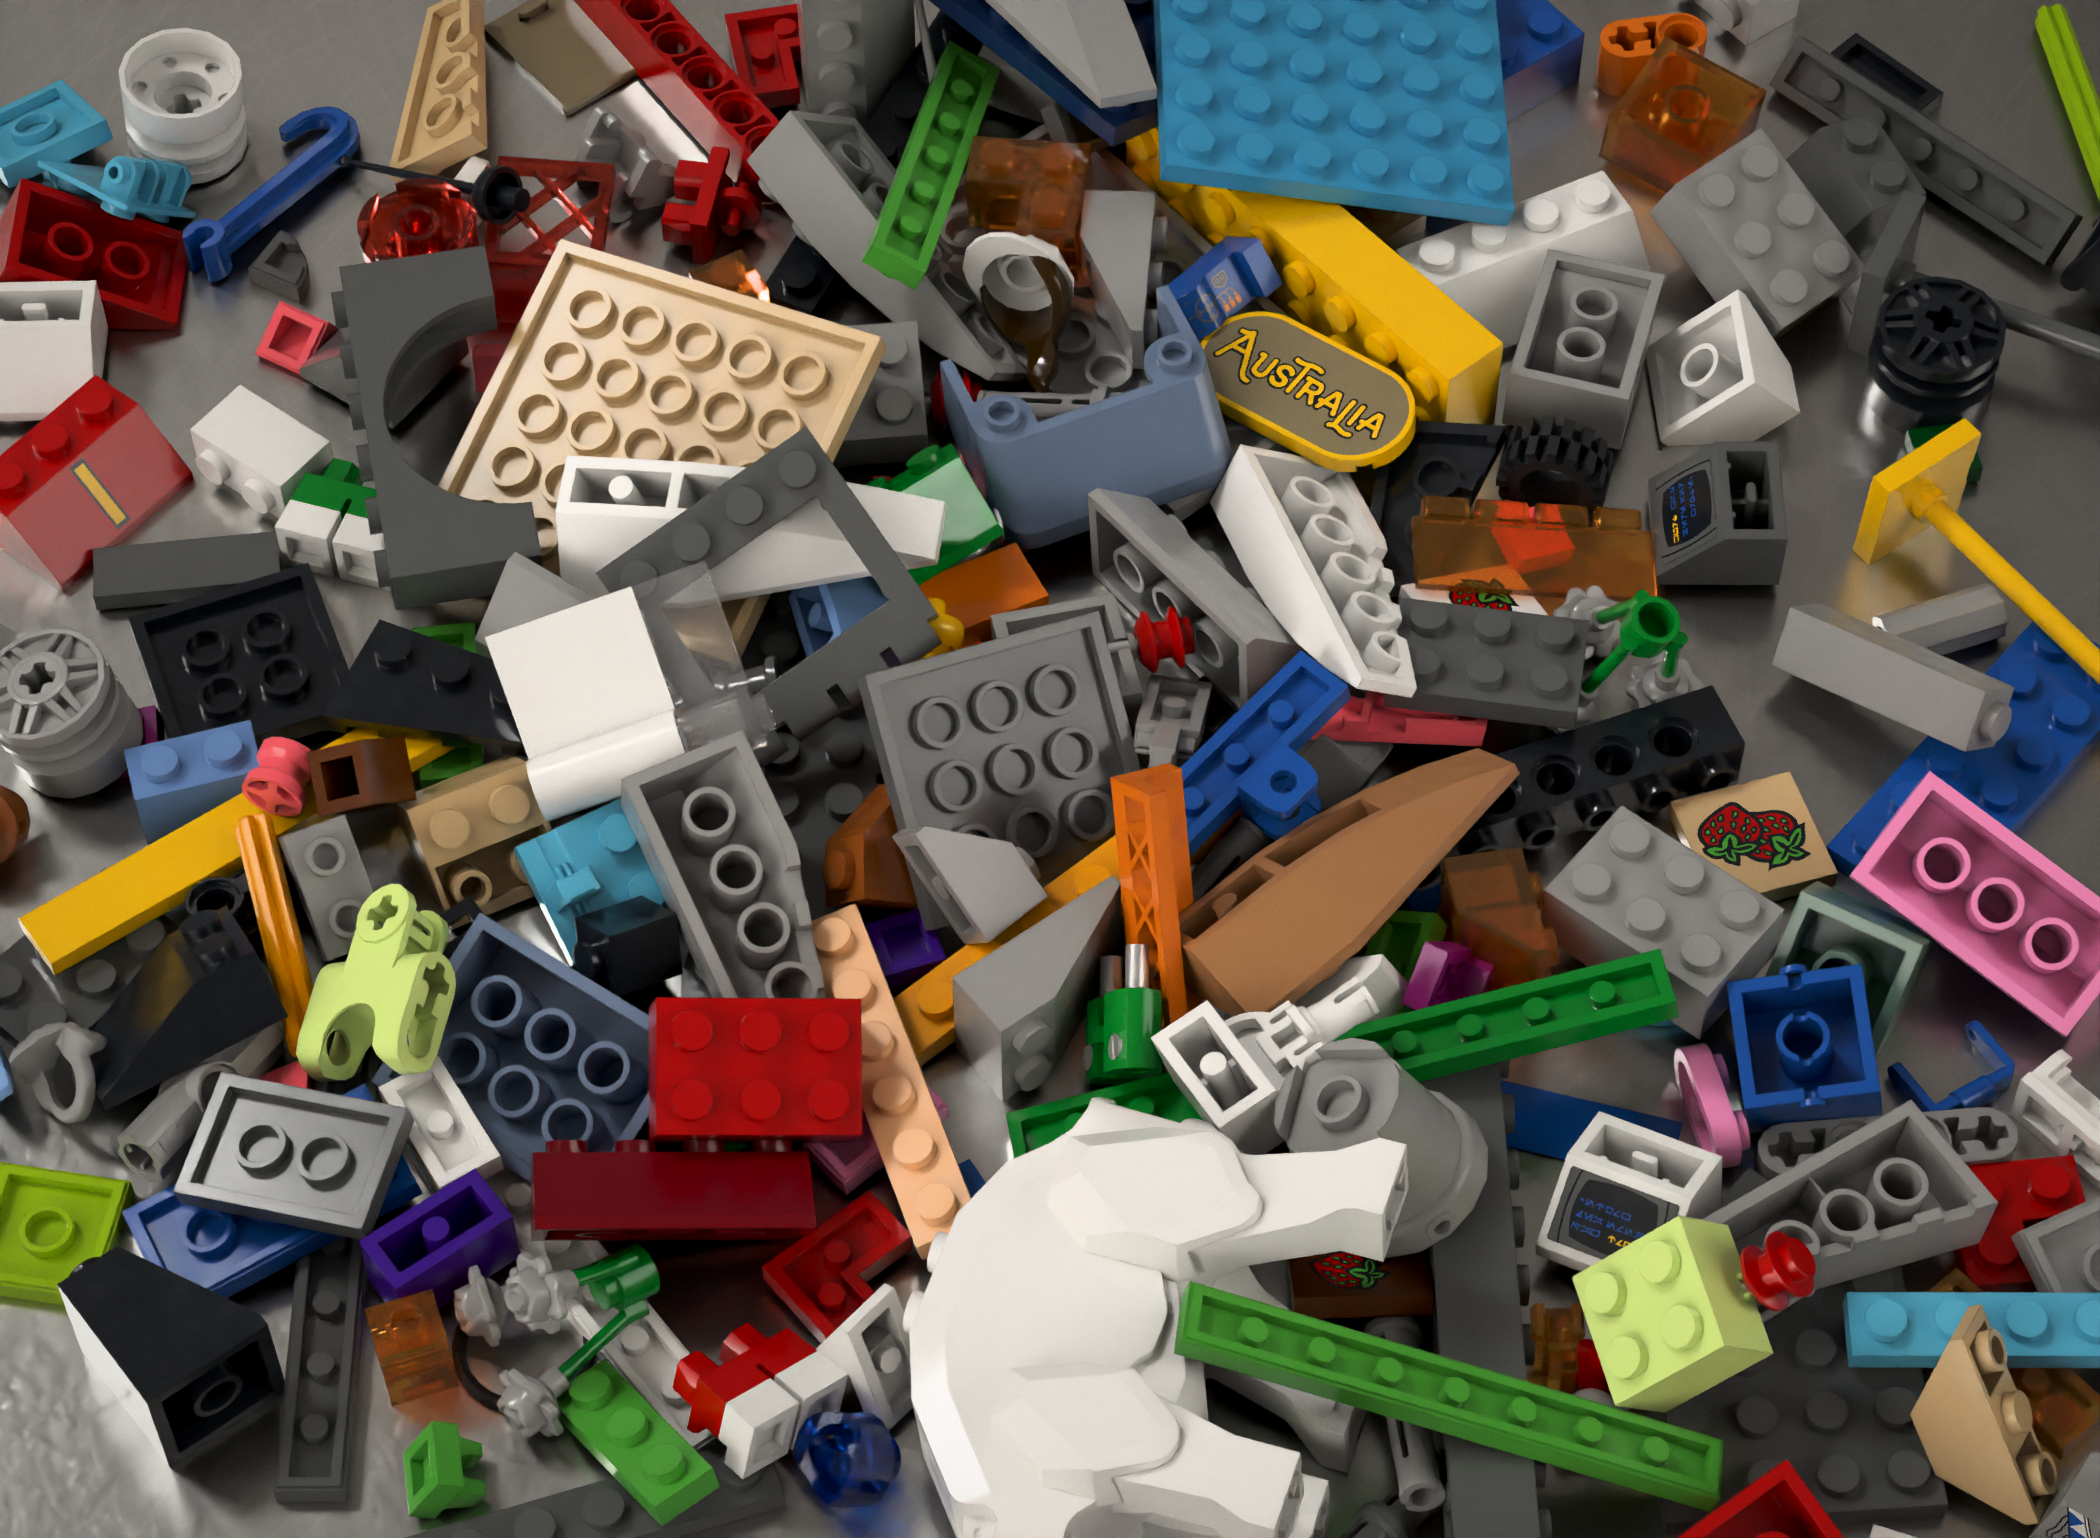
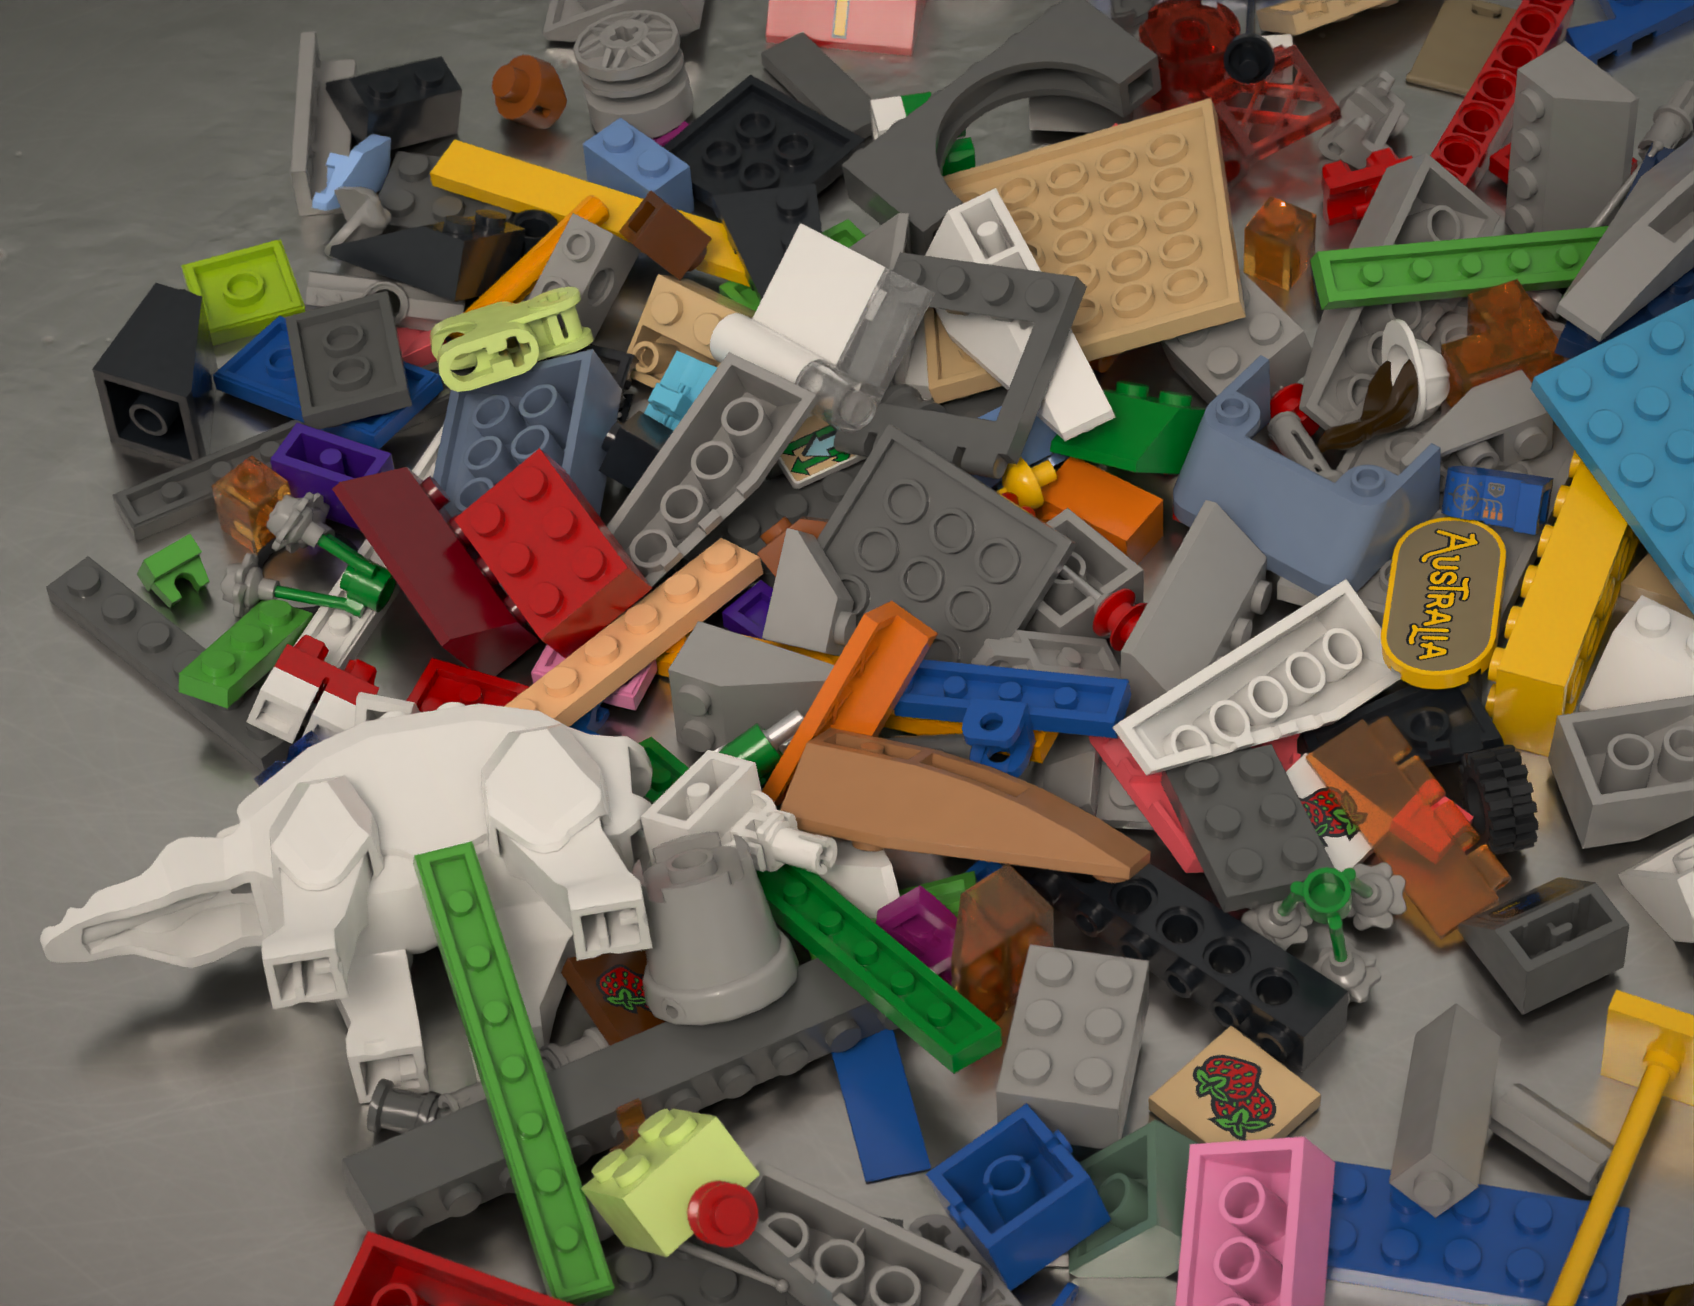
camera: 65 degrees right, 5 degrees down
white brick [190,385,333,519] -> none
coral wheel [241,737,313,817] -> none
white panel [378,1056,504,1195] -> none
white slope [1536,1111,1723,1272] -> none
bright pink plate [1674,1043,1750,1169] -> none

